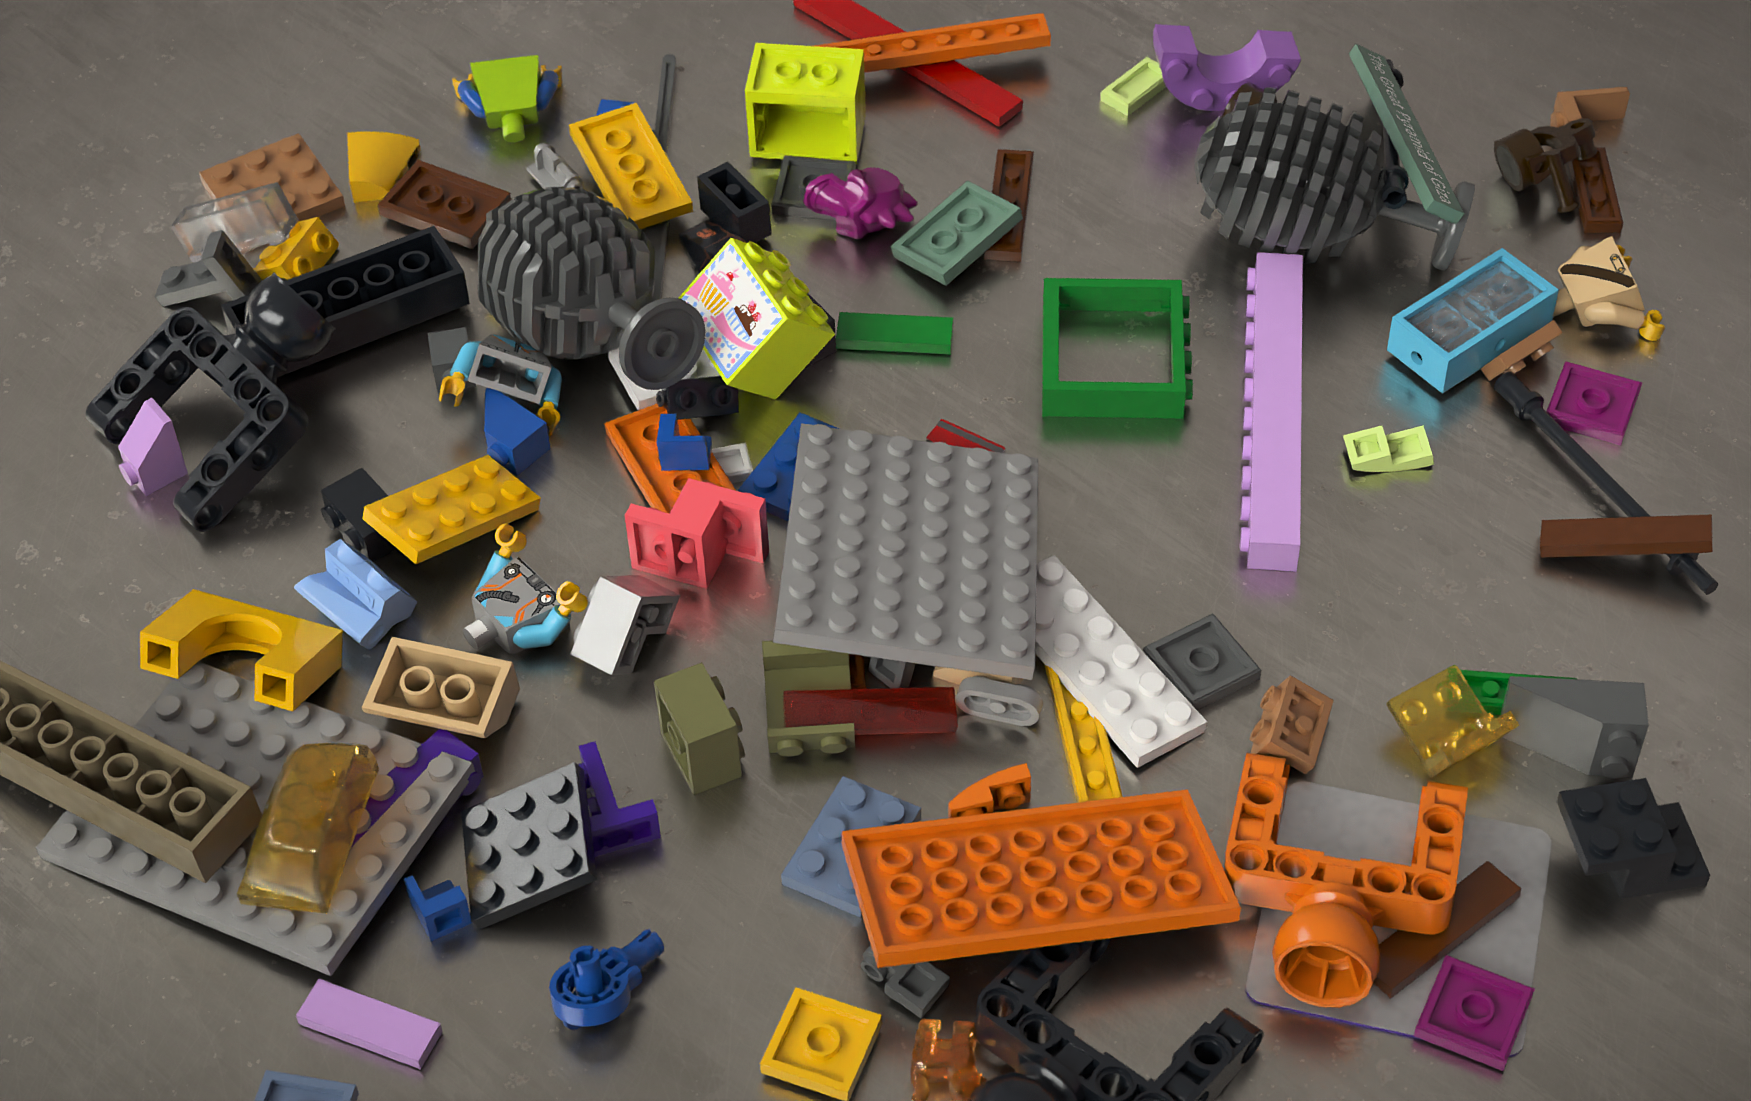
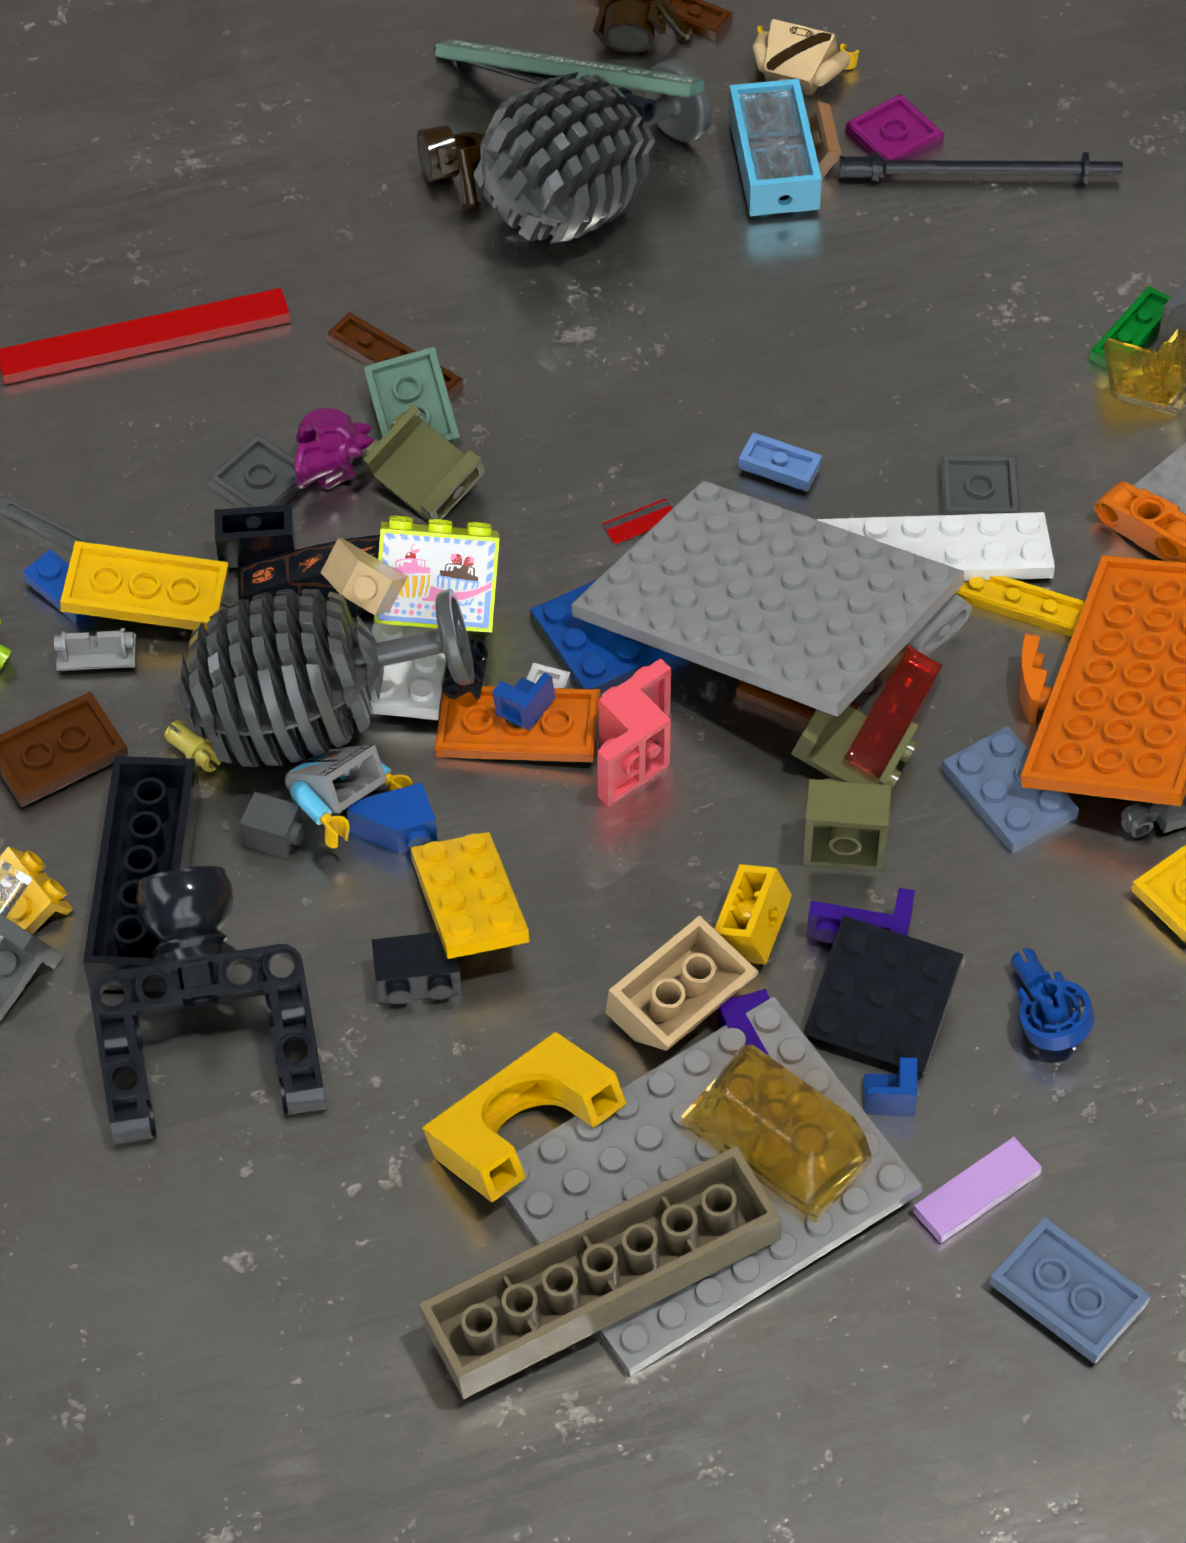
camera: 60 degrees left, 5 degrees up
lavender slope [118,398,188,496] -> none
light blue piece [294,539,417,649] -> none
torso [463,523,588,654] -> none
brick [571,575,680,675] -> none
neon yellow container [745,43,866,164] -> none
orange plate [814,13,1051,73] -> none
green tile [836,312,953,354] -> none
green window [1042,278,1193,419] -> none
yellowish green tile [1101,57,1166,117] -> none
medium lavender brick [1153,24,1301,111] -> none
lavender brick [1240,252,1303,572] -> none
medium nougat bracket [1250,675,1334,774] -> none
yellowish green slope [1343,426,1434,472] -> none
reddish brown tile [1540,514,1713,558] -> none
none -> tan slope [321,538,407,615]
none -> olive panel [363,405,485,522]
none -> yellow brick [714,864,792,965]
none -> medium blue plate [738,432,822,492]

